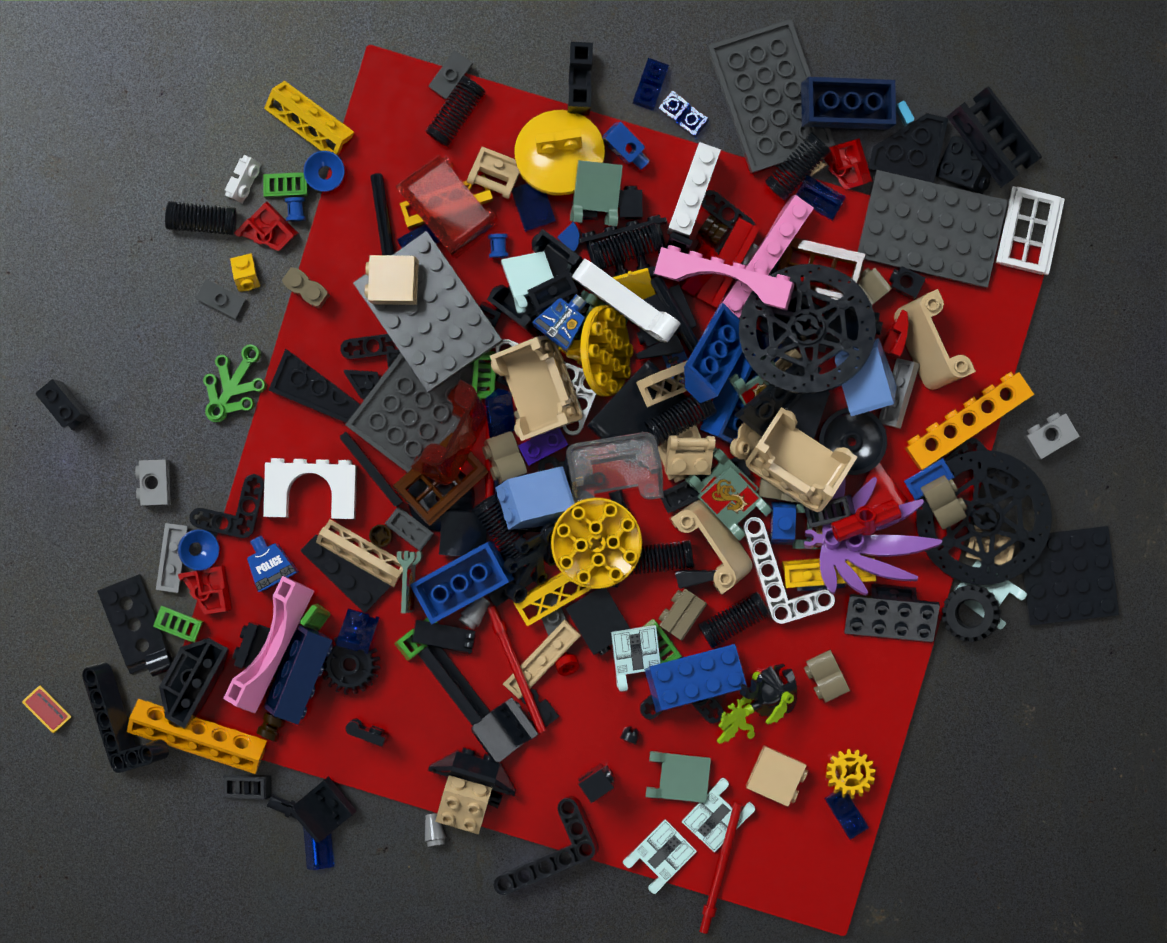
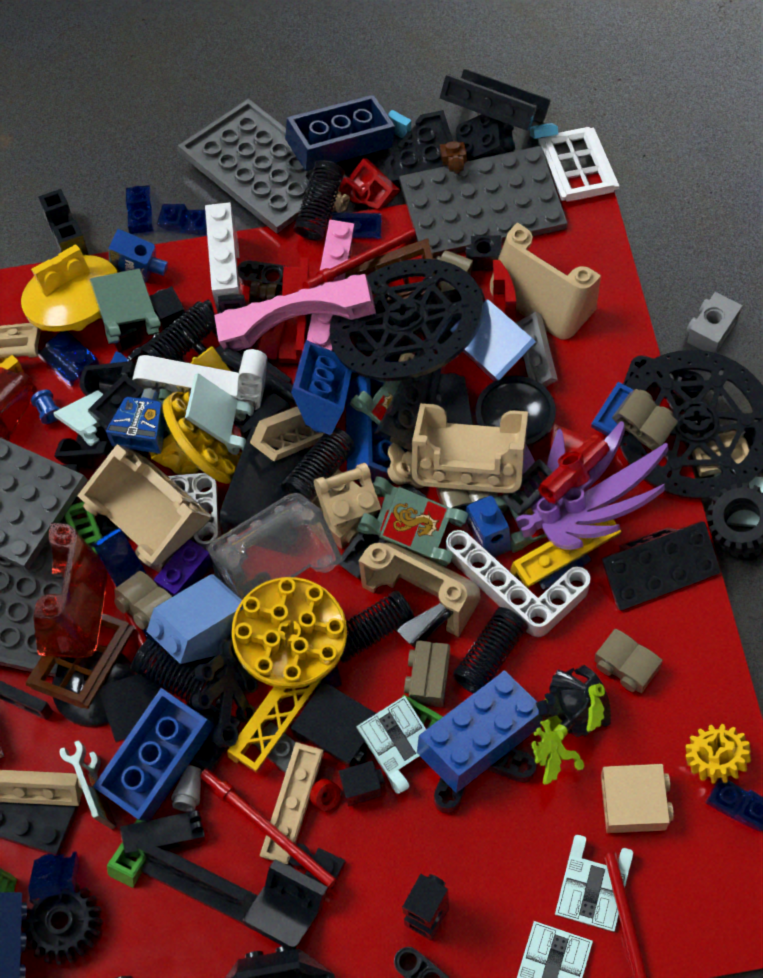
camera: 20 degrees left, 25 degrees down
dark brown wheel [369,525,393,547] -> none
dark grey plate [385,506,434,551] -> none
black hinge [620,726,640,745] -> none
sand green flag [646,751,711,803] -> none
light orange brick [905,372,1034,470] -> none
none -> light aqua flag [185,373,254,455]
none -> red bar [303,228,416,289]
none -> black brick [339,761,385,806]
none -> reddish brown plate [440,141,467,174]
none -> medium azure tile [530,123,558,138]

